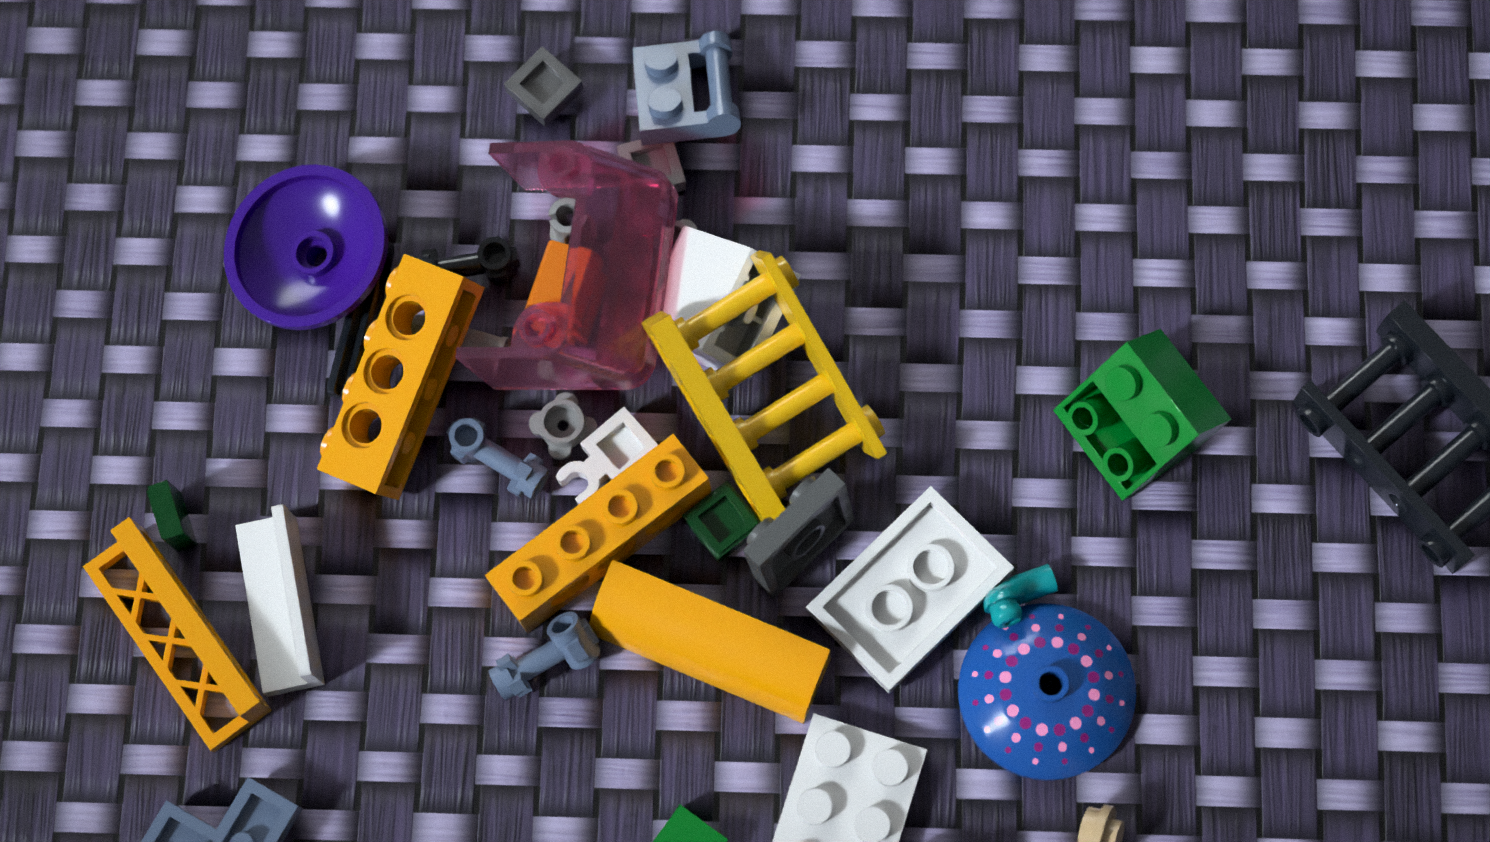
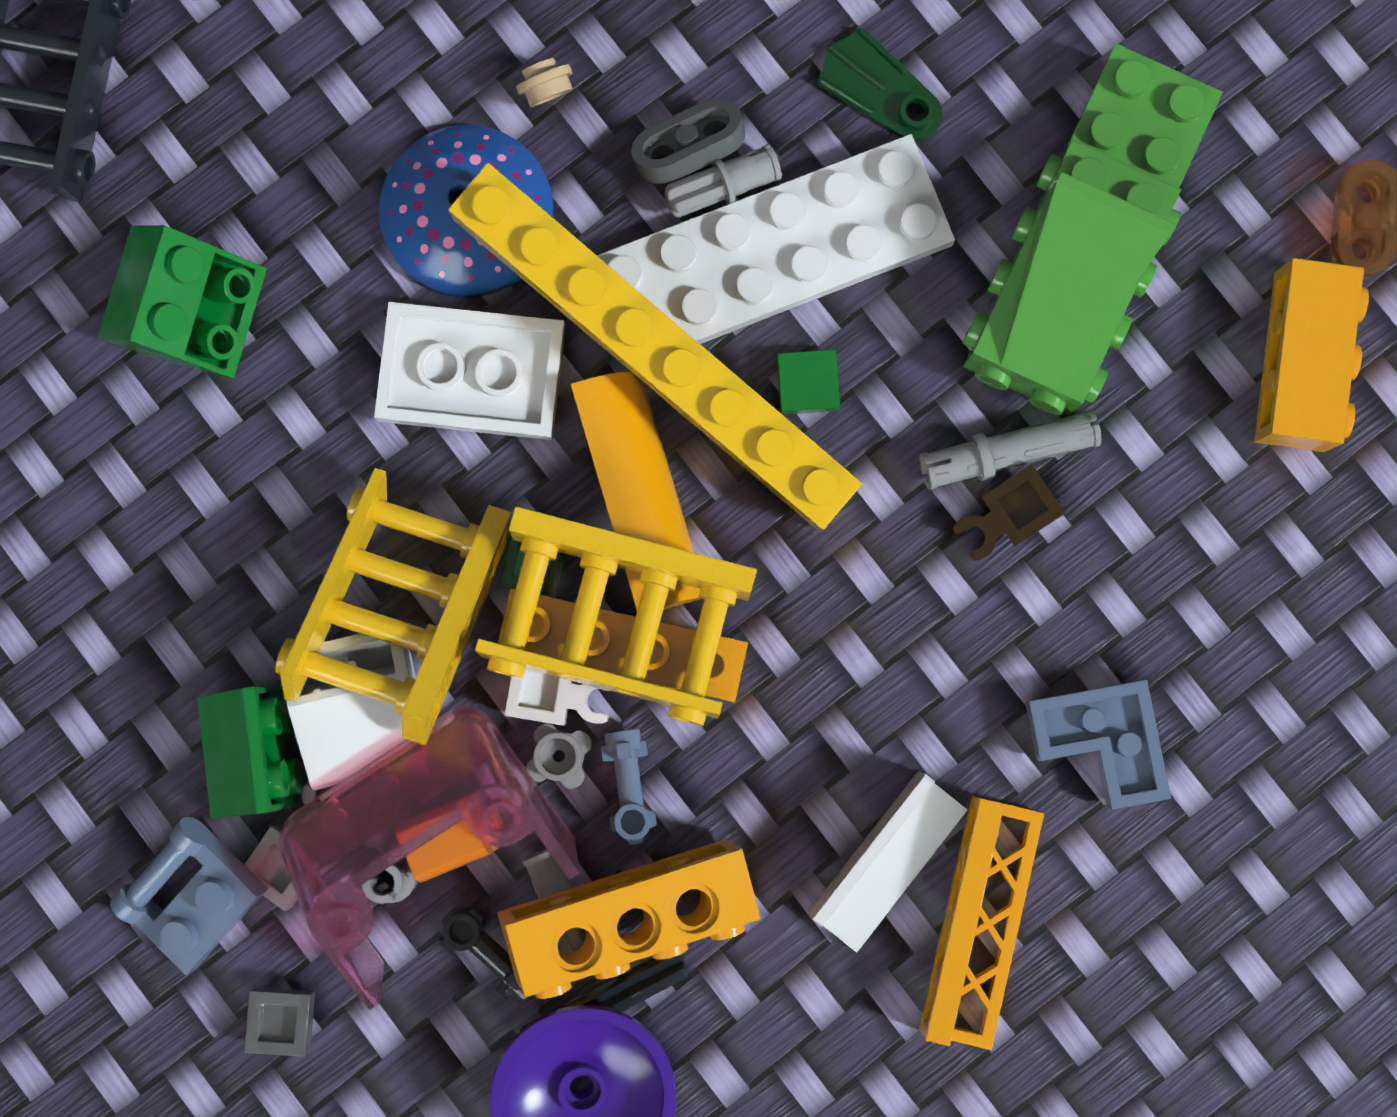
camera: 135 degrees left, 10 degrees up
dark green tile [147,480,198,552] -> none
sand blue bar [489,612,600,701] -> none
dark grey plate [743,468,855,599] -> none
teal arm [984,564,1058,628] -> none
none -> green slope [197,687,303,819]
none -> yellow brick [448,163,862,530]
none -> yellow fence [475,506,757,726]

